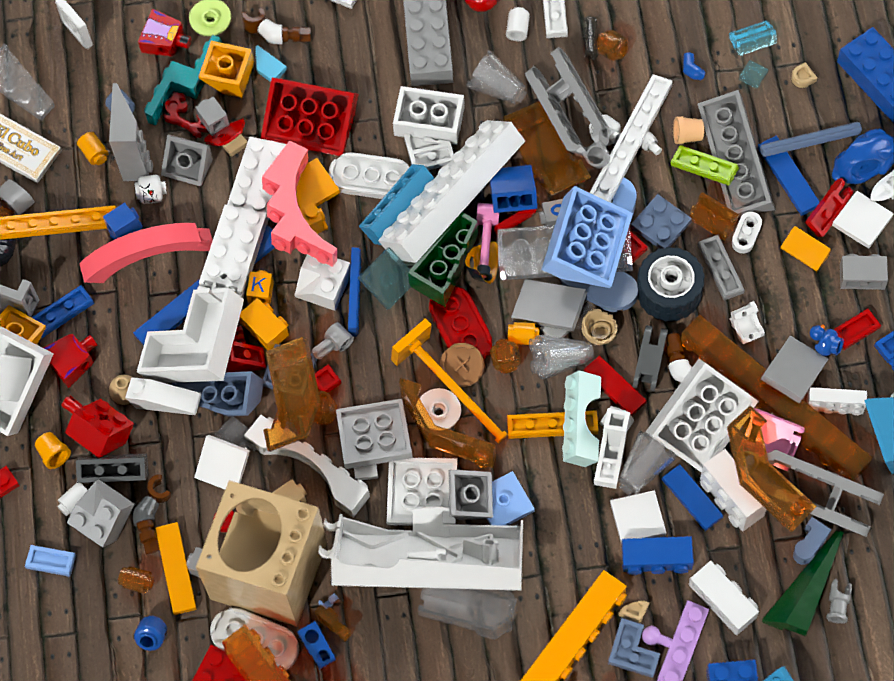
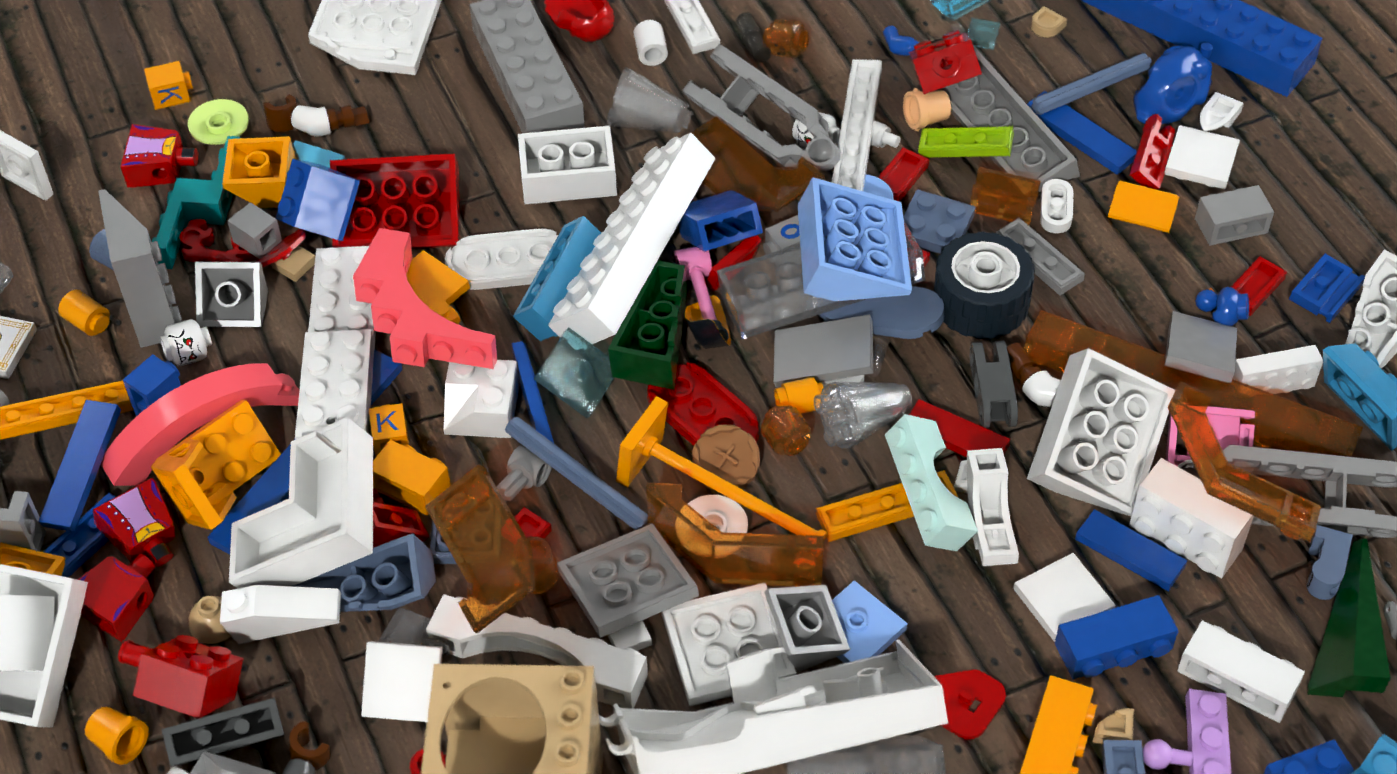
camera: 20 degrees left, 15 degrees down
white wing [404,134,454,170] -> none
tan hair [582,309,618,345] -> none
clear cone [618,430,677,495] -> none
white piece [729,301,765,344] -> none
none -> blue tile [38,400,121,532]
none -> red torso [93,477,175,567]
none -> light orange bracket [151,399,281,530]
none -> slope [276,159,360,241]
none -> sand blue axle [505,417,649,530]
none -> red tile [877,147,929,202]
none -> red brick [909,30,982,94]
none -> red piece [934,669,1006,739]

